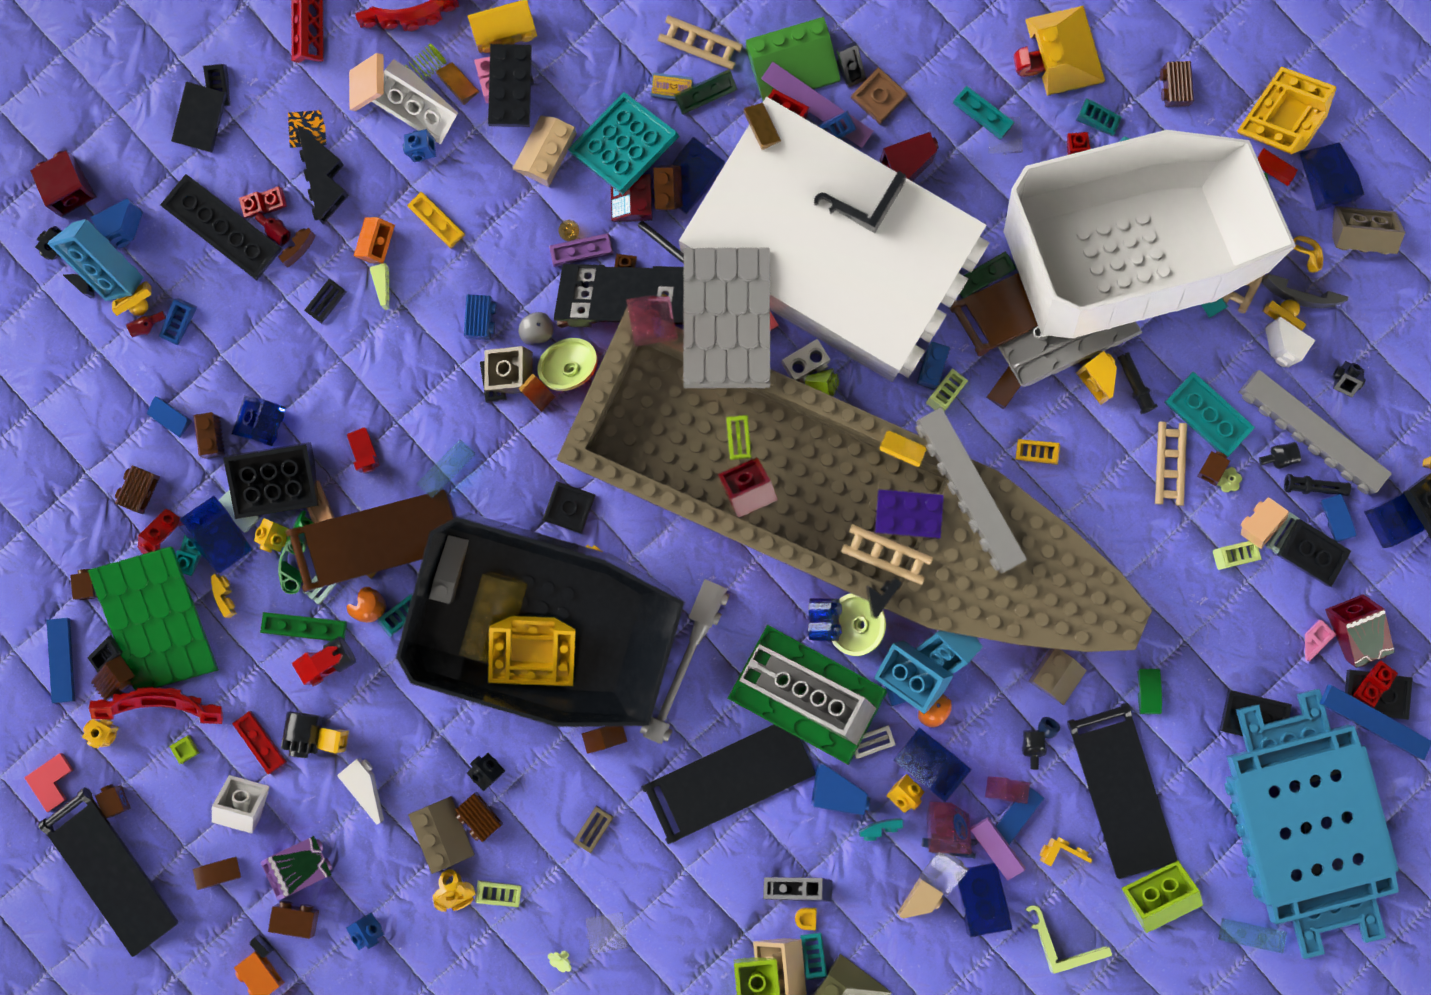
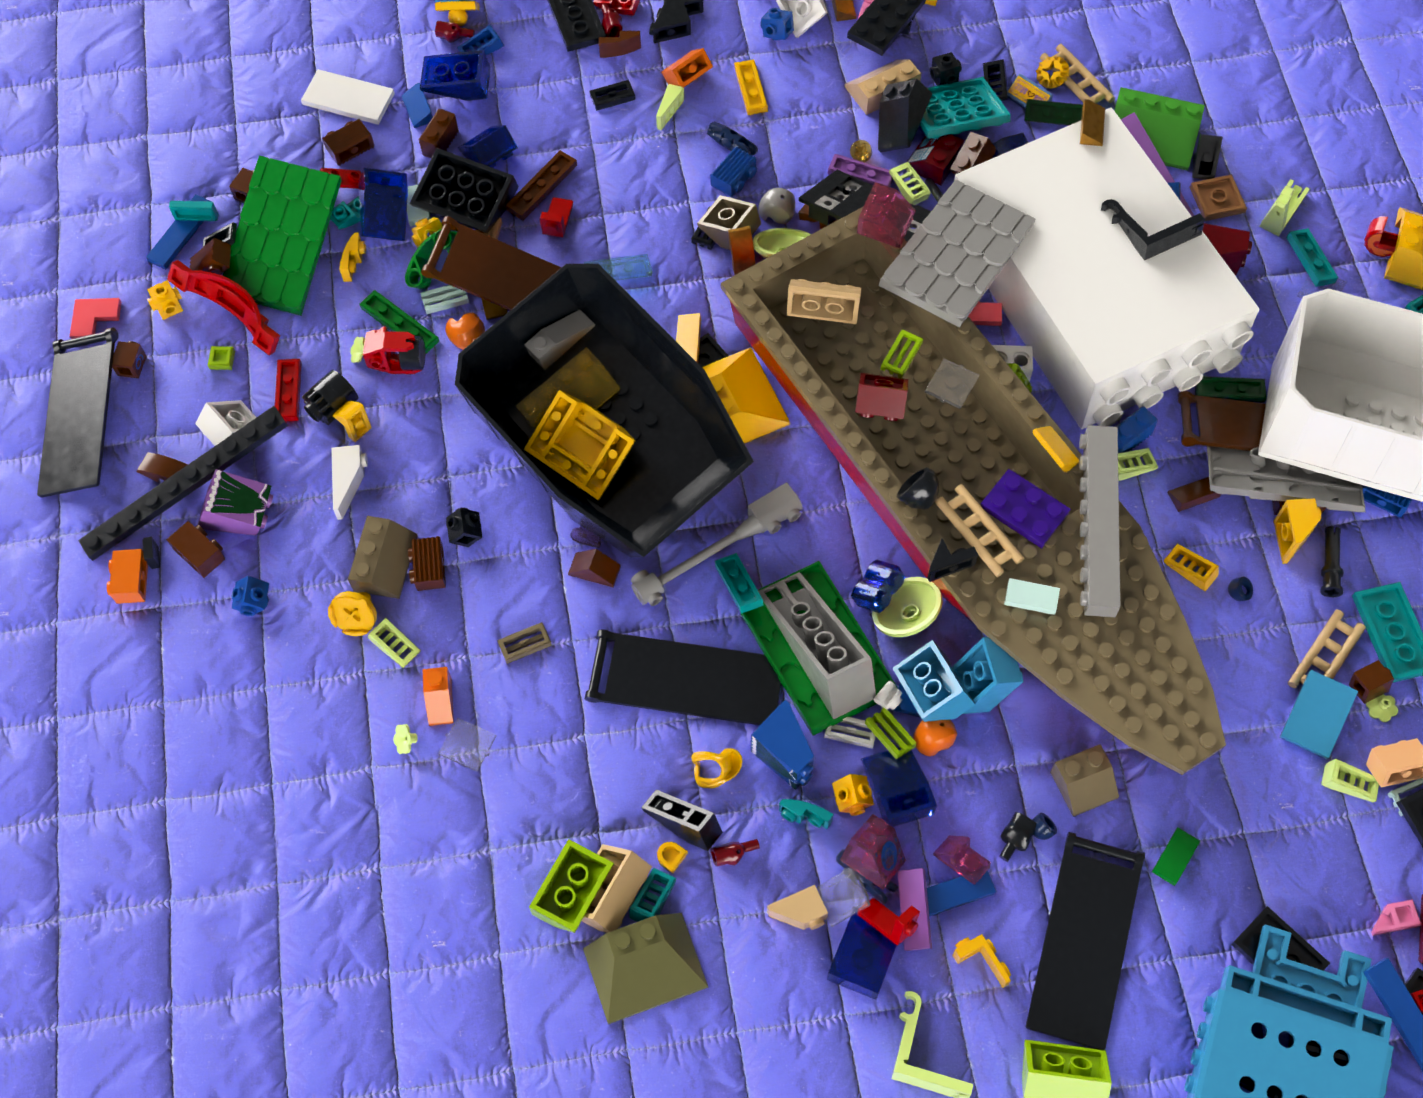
camera: 35 degrees right, 20 degrees down
none -> black plate [78,406,289,561]
none -> teal tile [169,201,219,221]
none -> white tile [301,69,395,125]
none -> yellowish green plant [350,337,365,363]
none -> clear blue slope [420,50,491,101]
none -> orange slope [422,667,454,726]
none -> reddish brown plate [506,150,577,221]
none -> yellow tile [676,313,701,363]
none -> yellow piece [691,748,742,788]
none -> yellow slope [702,347,790,444]
none -> dark blue hinge [707,121,758,155]
none -> dark red piece [710,839,760,867]
none -> teal plate [714,553,764,614]
none -> tan slope [787,279,861,324]
none -> red bracket [858,898,920,946]
none -> lime tile [865,708,917,759]
none -> white plate [873,681,902,710]
none -> black slope [878,78,933,152]
none -> yellowish green slope [889,162,931,205]
none -> black hat [896,467,939,510]
none -> clear piece [925,359,979,409]
none -> black brick [930,52,962,86]
none -> black slope [983,59,1008,101]
none -> light aqua tile [1004,578,1060,615]
none -> yellow gear [1036,55,1069,89]
none -> dark blue piece [1228,576,1253,601]
none -> yellowish green hinge [1259,179,1310,236]
none -> dark azure tile [1280,670,1358,759]

